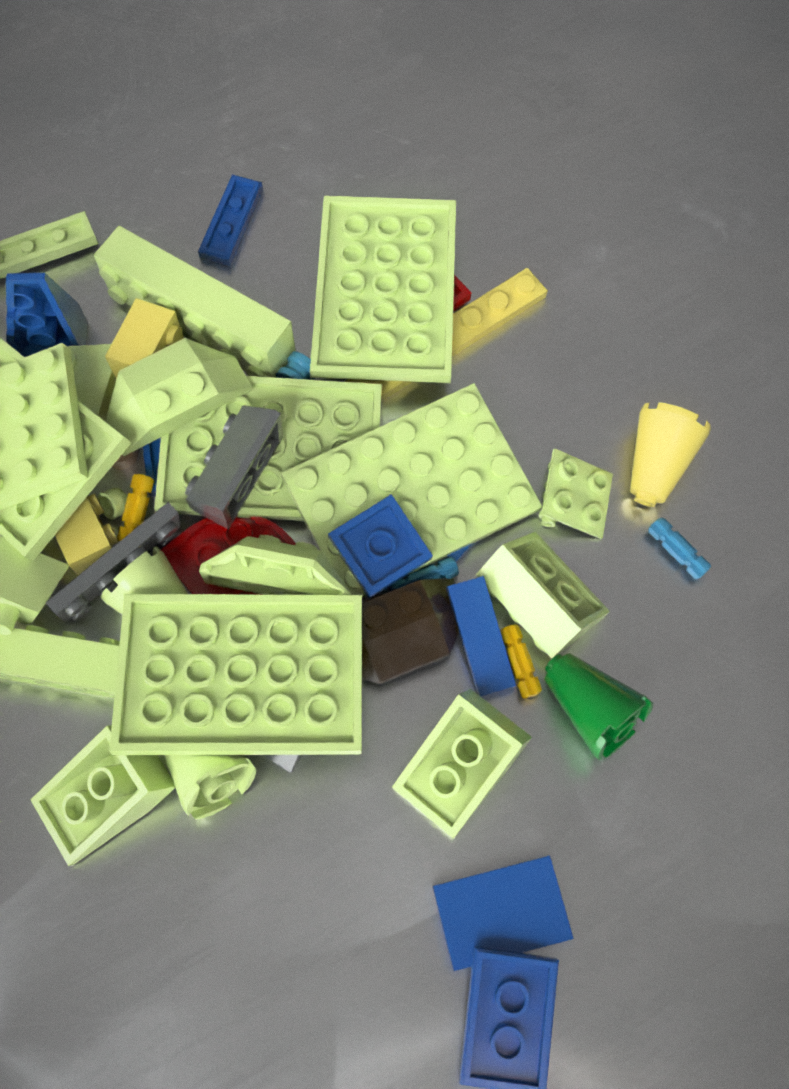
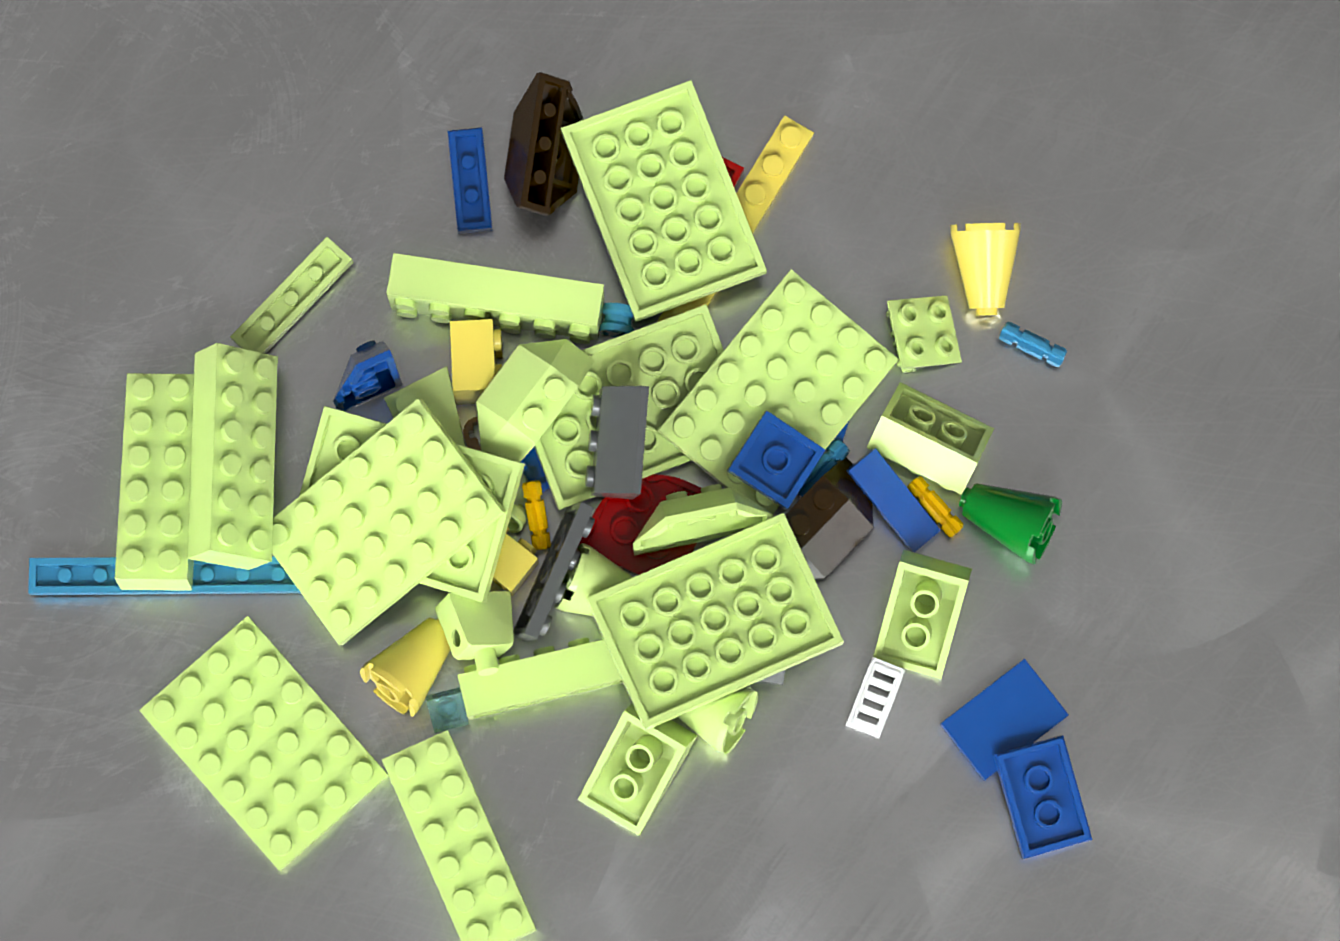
camera: 25 degrees left, 10 degrees up
none -> dark brown wedge [504,72,584,216]
none -> white slope [846,657,905,739]

